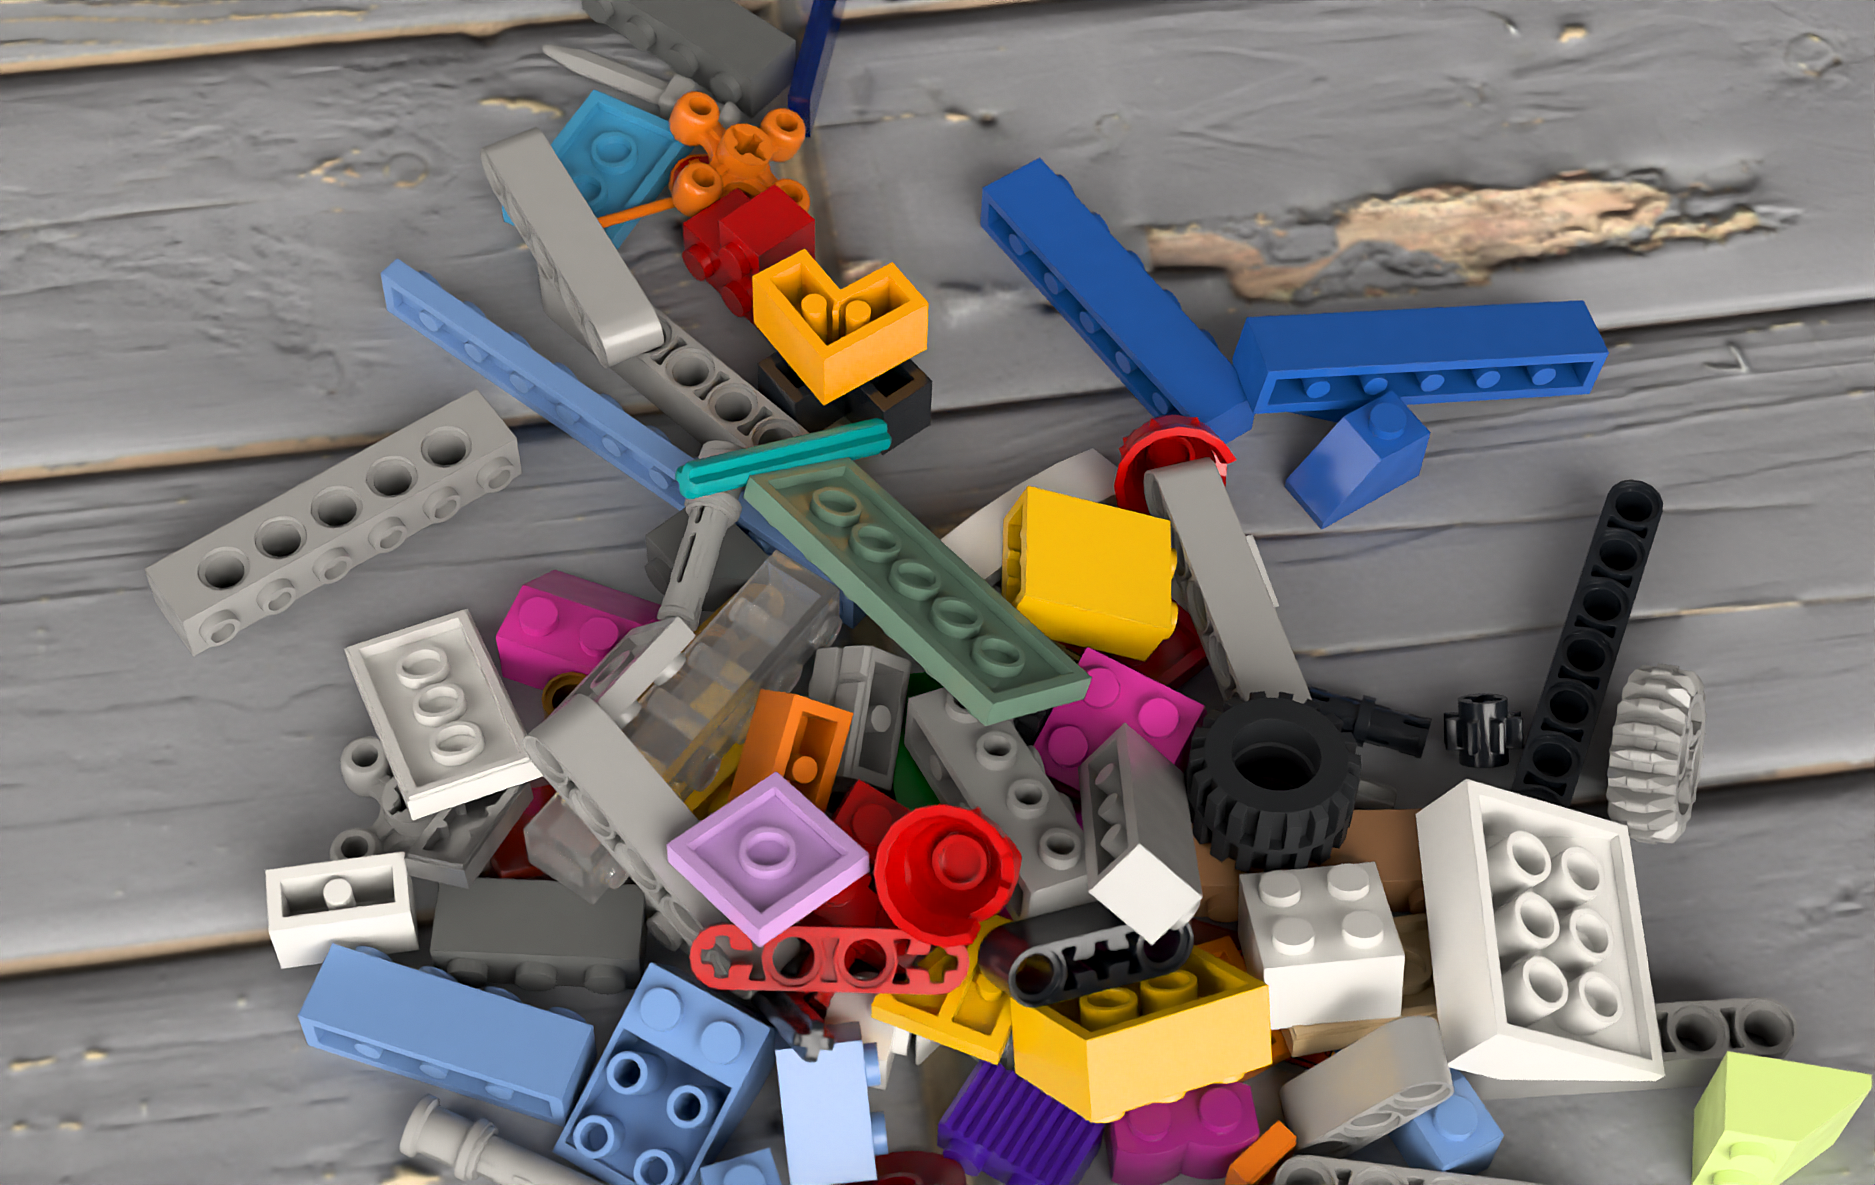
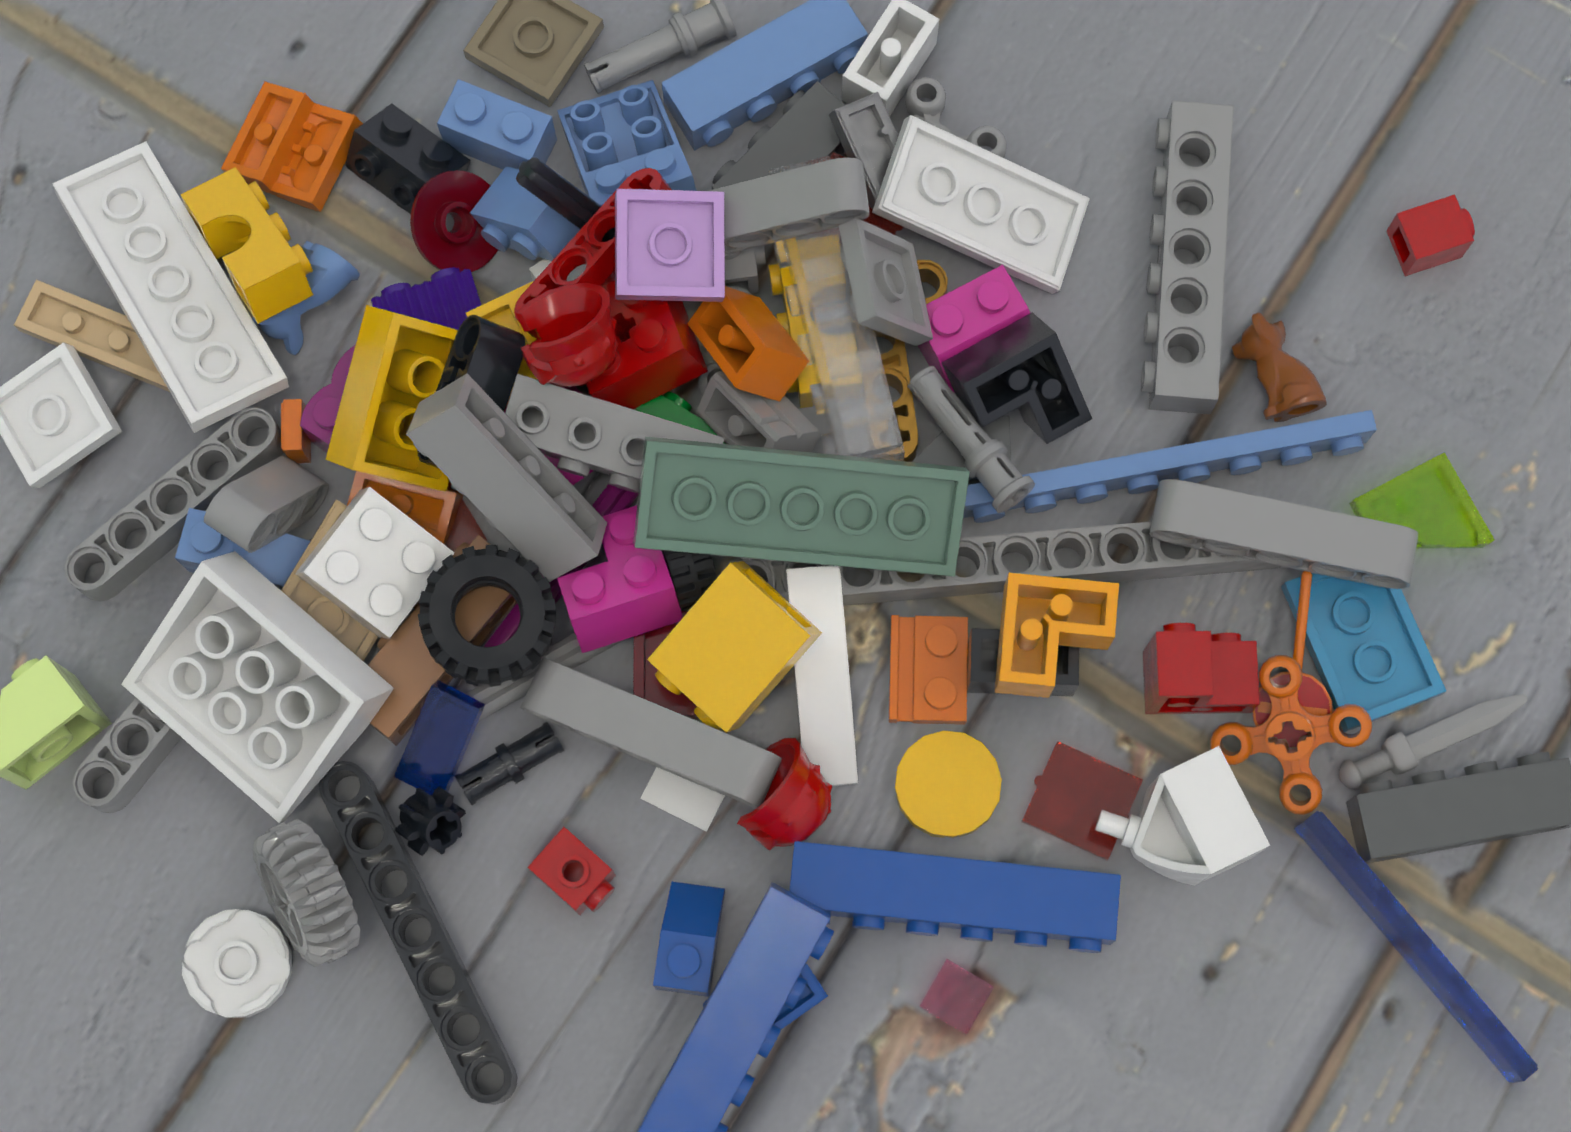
camera: 135 degrees right, 20 degrees up
teal axle [675,418,892,500] -> none
none -> white tile [182,909,292,1018]
none -> clear blue tile [394,680,485,796]
none -> red brick [527,827,616,915]
none -> orange plate [889,615,968,725]
none -> yellow tile [895,730,1002,838]
none -> clear pink plate [919,959,994,1035]
none -> black brick [942,312,1092,444]
none -> clear red piece [1021,741,1143,861]
none -> white piece [1095,746,1270,886]
none -> dark orange animal [1232,312,1327,422]
none -> clear neon green wing [1349,452,1495,549]
none -> red brick [1386,194,1475,276]

